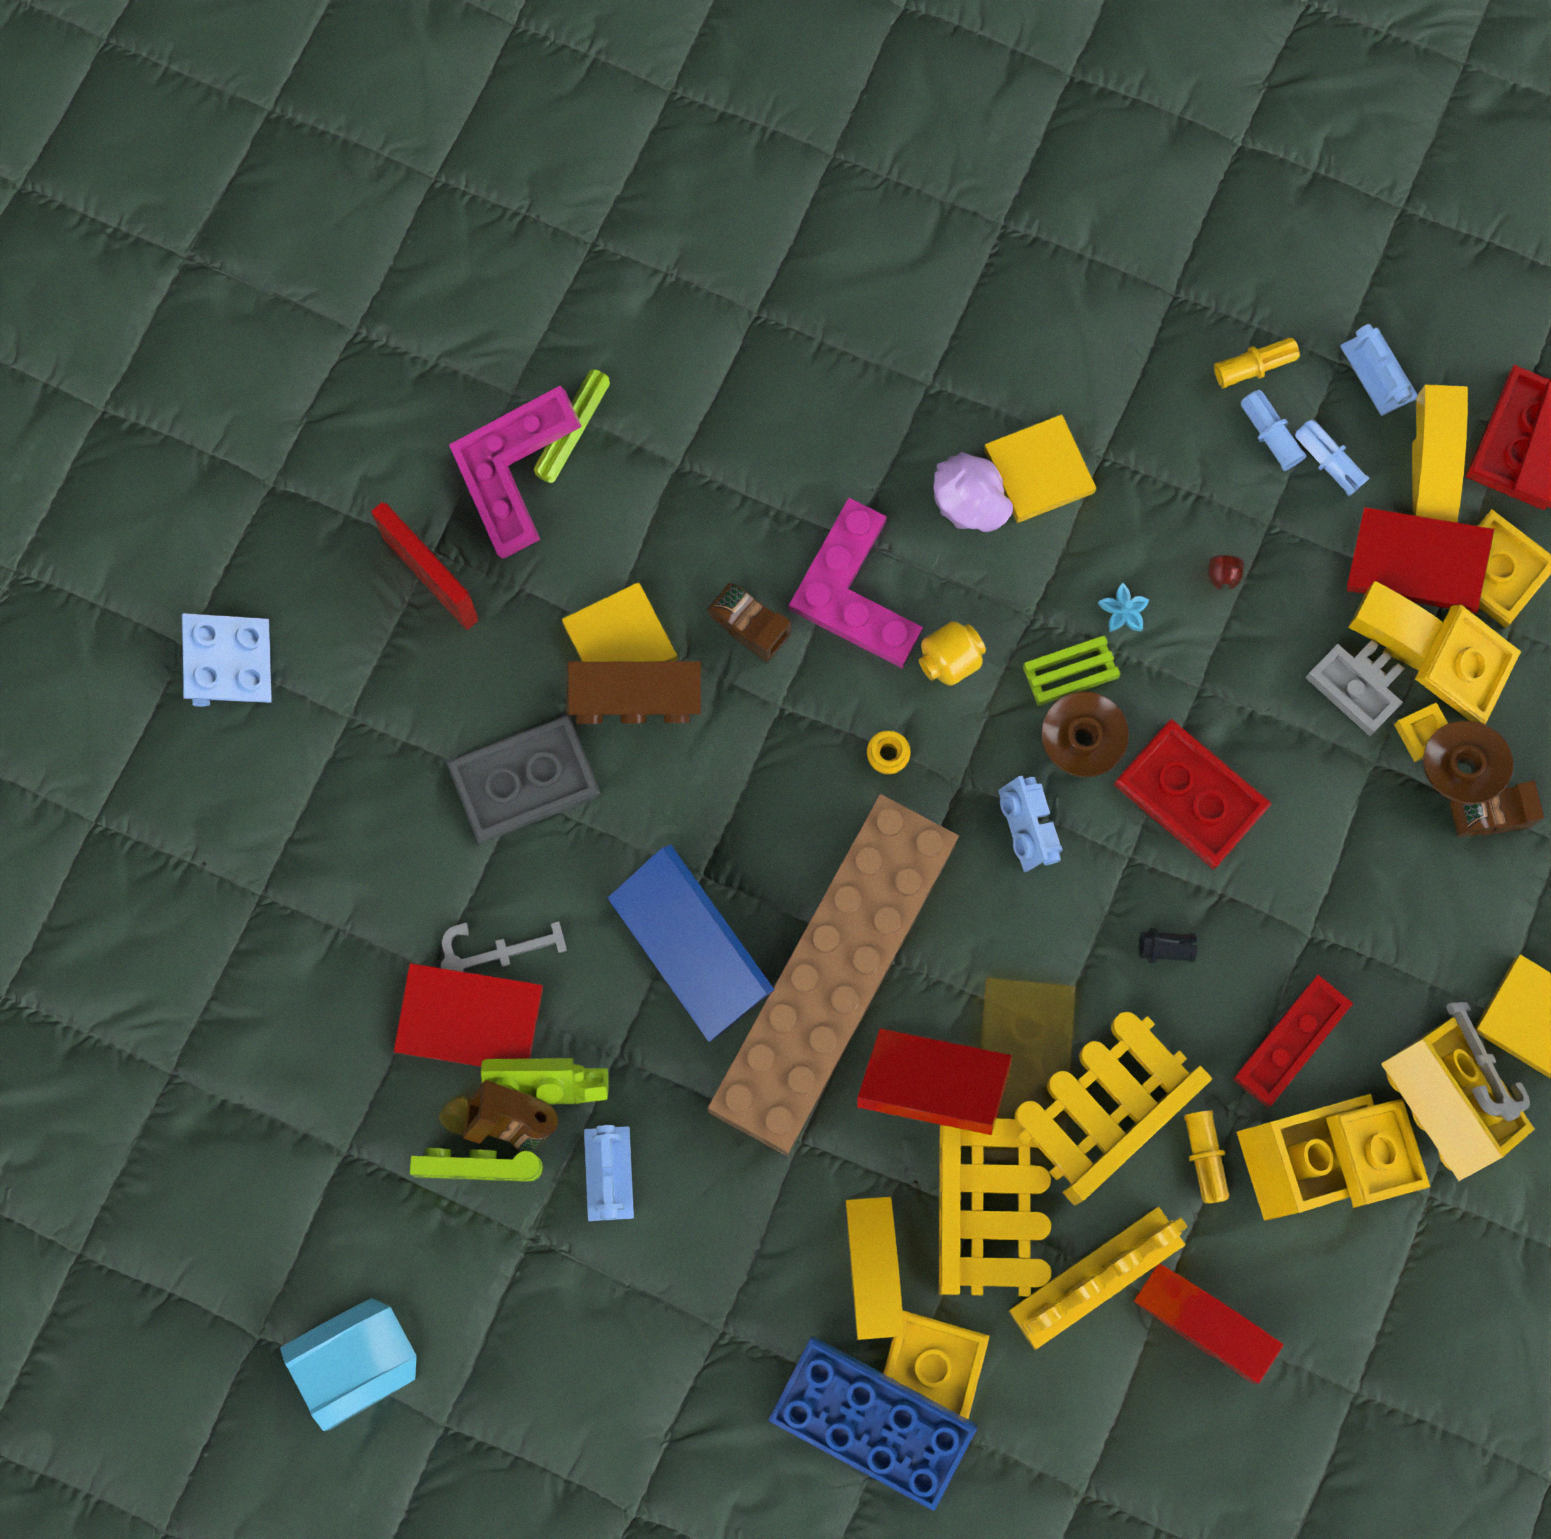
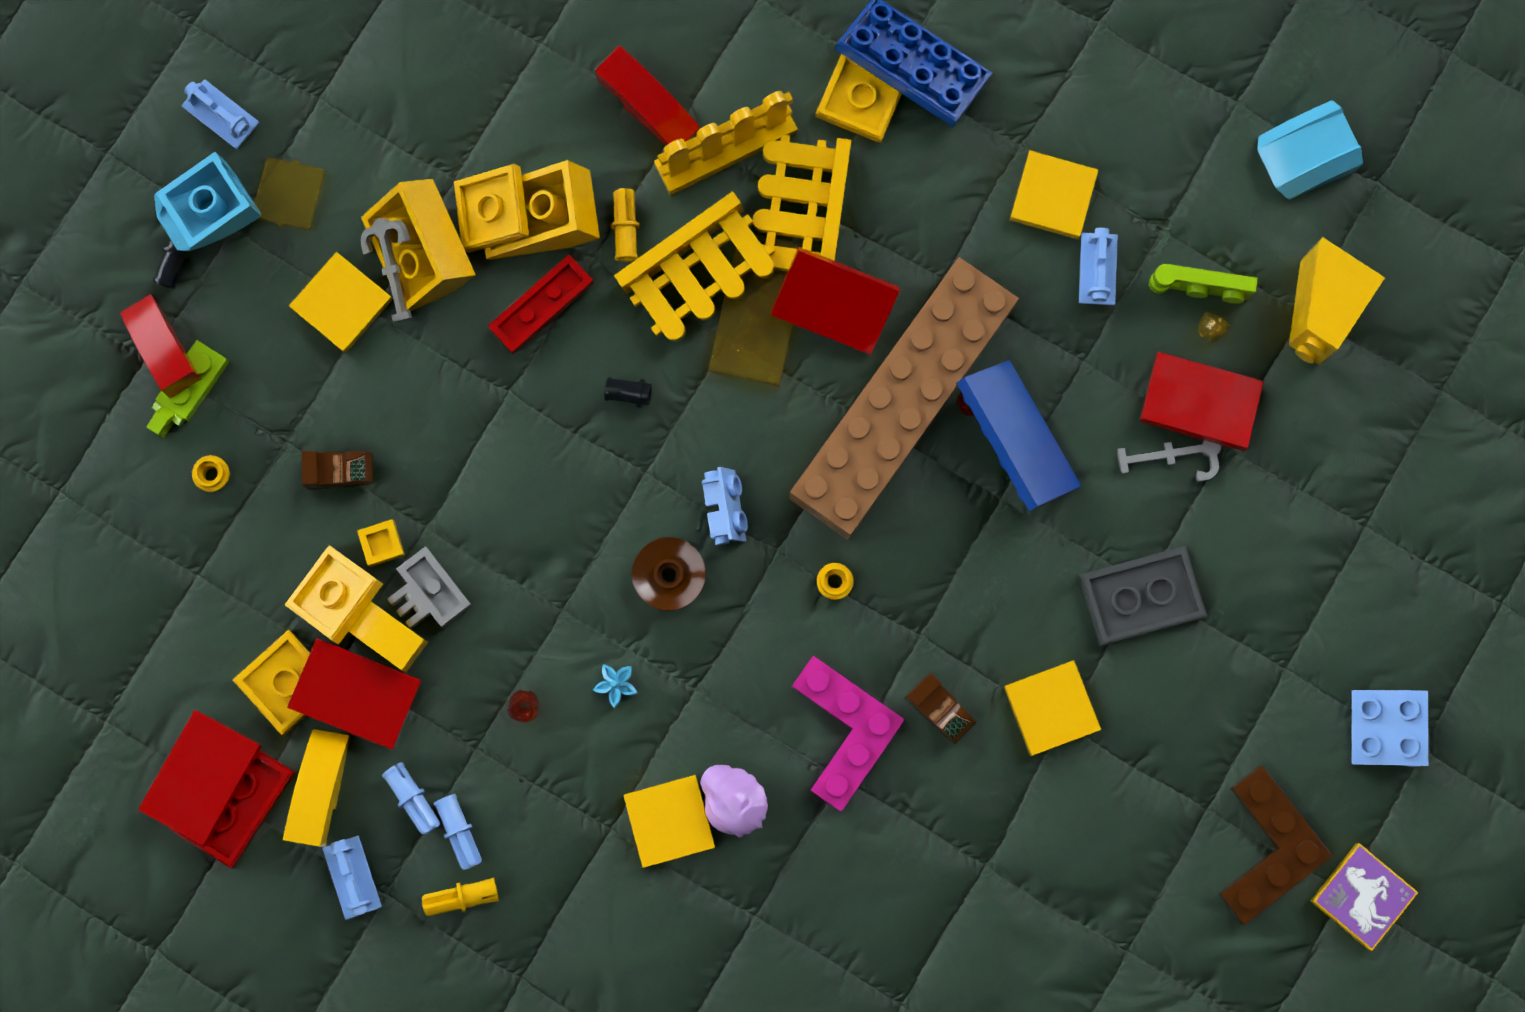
camera: 175 degrees left, 5 degrees up
red tile [371,502,478,630] -> none
dark pink plate [449,386,582,559] -> none
reddish brown leg [463,1080,559,1152] -> none
lime hinge [481,1058,609,1105] -> none
lime axle [534,369,610,483] -> none
reddish brown brick [566,661,701,724] -> none
yellow slope [846,1197,905,1340] -> none
yellow head [919,621,986,686] -> none
lime tile [1023,635,1120,706] -> none
red tile [1113,719,1272,870] -> none
reddish brown dish [1423,721,1514,804] -> none
none -> yellow tile [1009,150,1098,240]
none -> reddish brown plate [1219,766,1332,925]
none -> yellow slope [1289,237,1385,365]
none -> tile [1310,843,1418,951]

